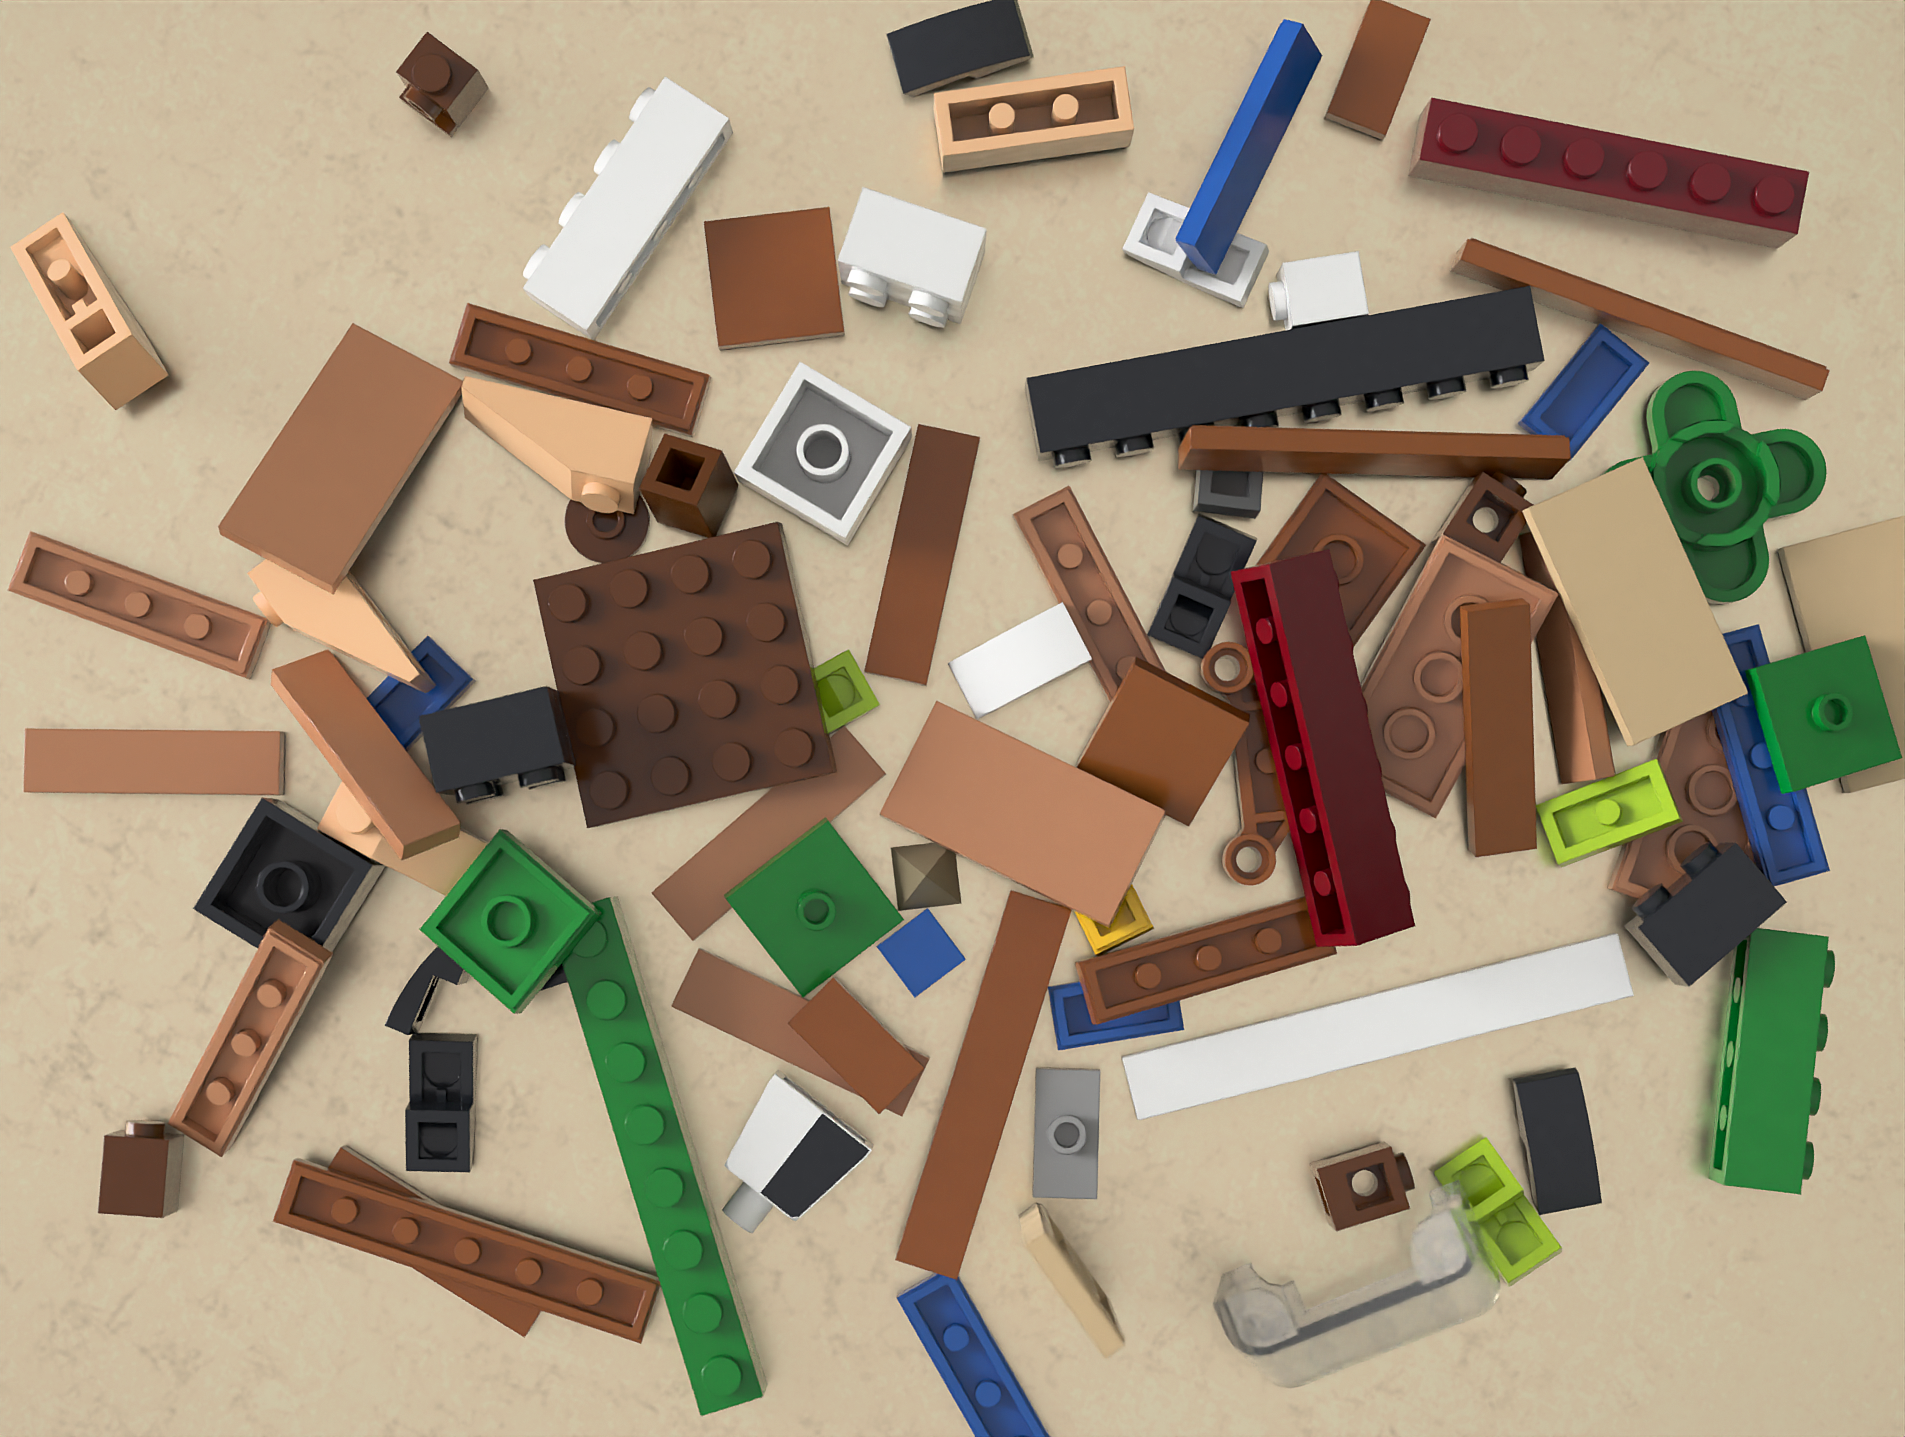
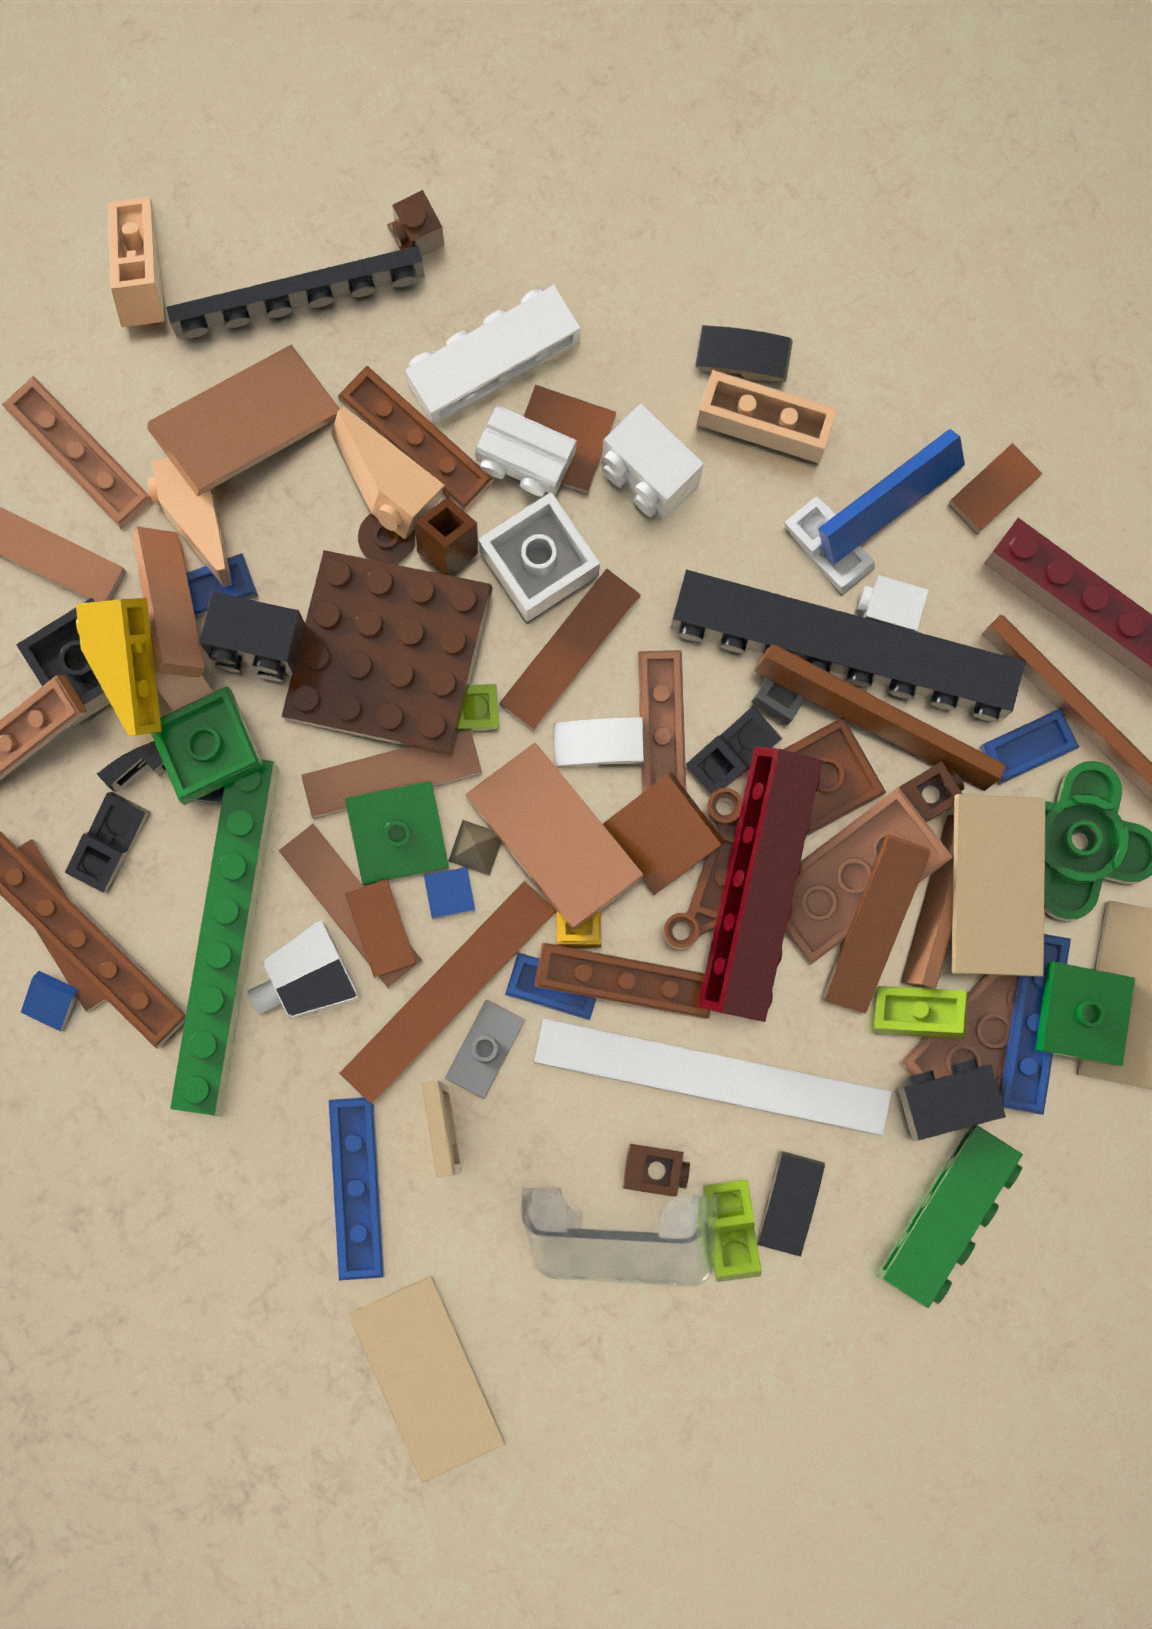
camera: 25 degrees right, 5 degrees down
none -> blue tile [20,971,79,1031]
none -> yellow slope [76,597,162,736]
none -> black plate [166,246,425,338]
none -> white brick [475,405,577,497]

